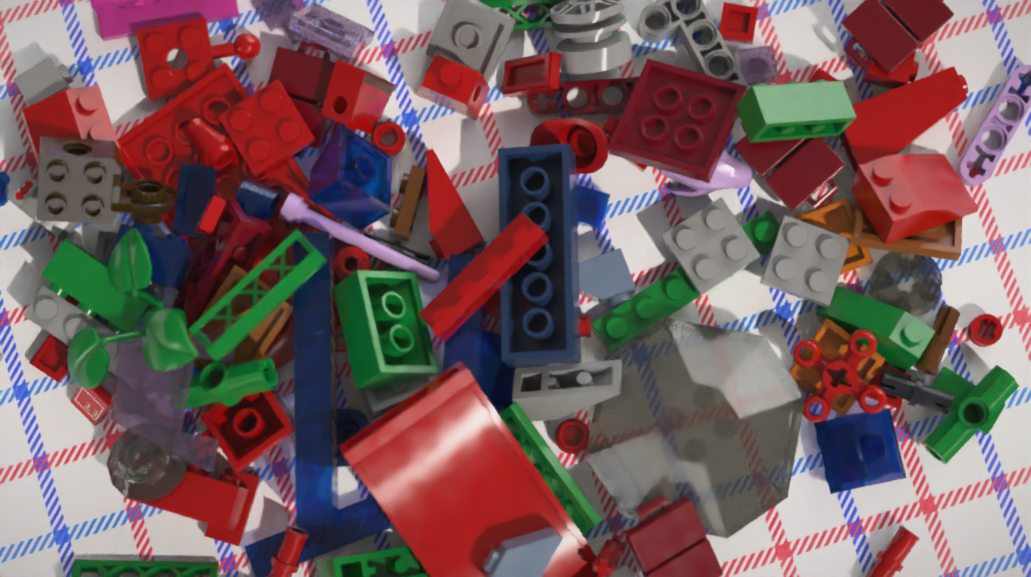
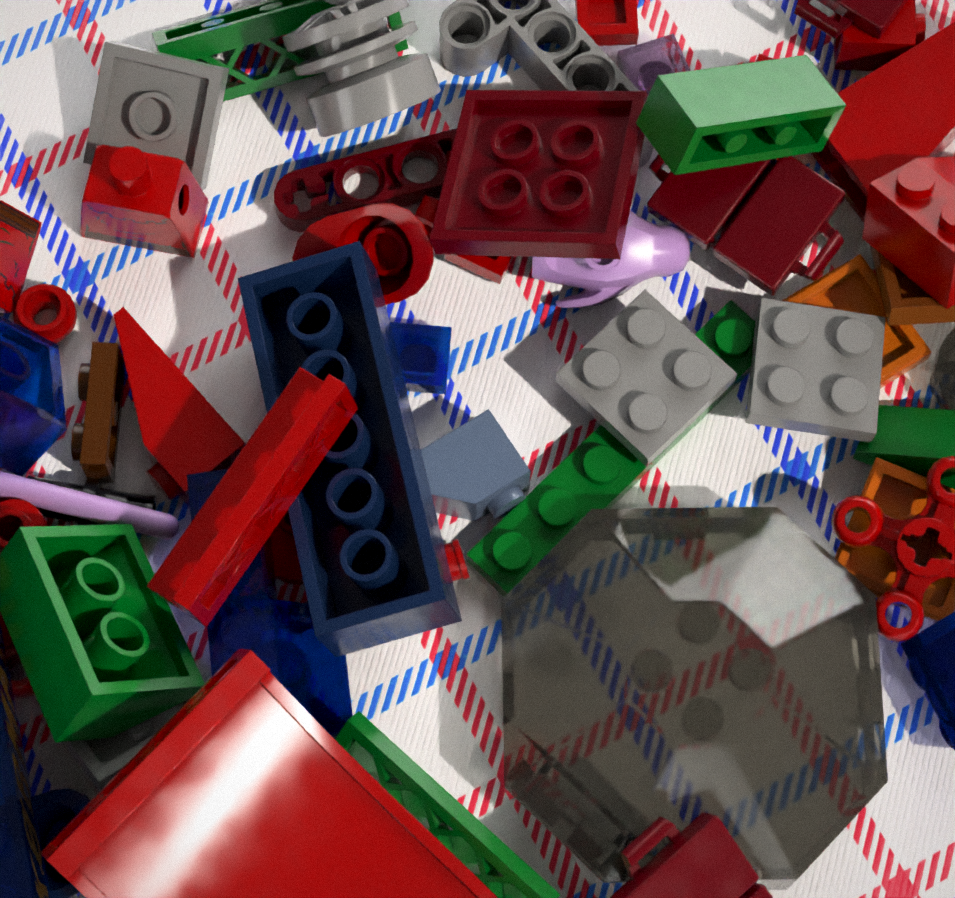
camera: 15 degrees left, 10 degrees down
red tile [502,52,561,98] -> none
light grey slope [512,360,622,421] -> none
red plate [555,418,590,454] -> none

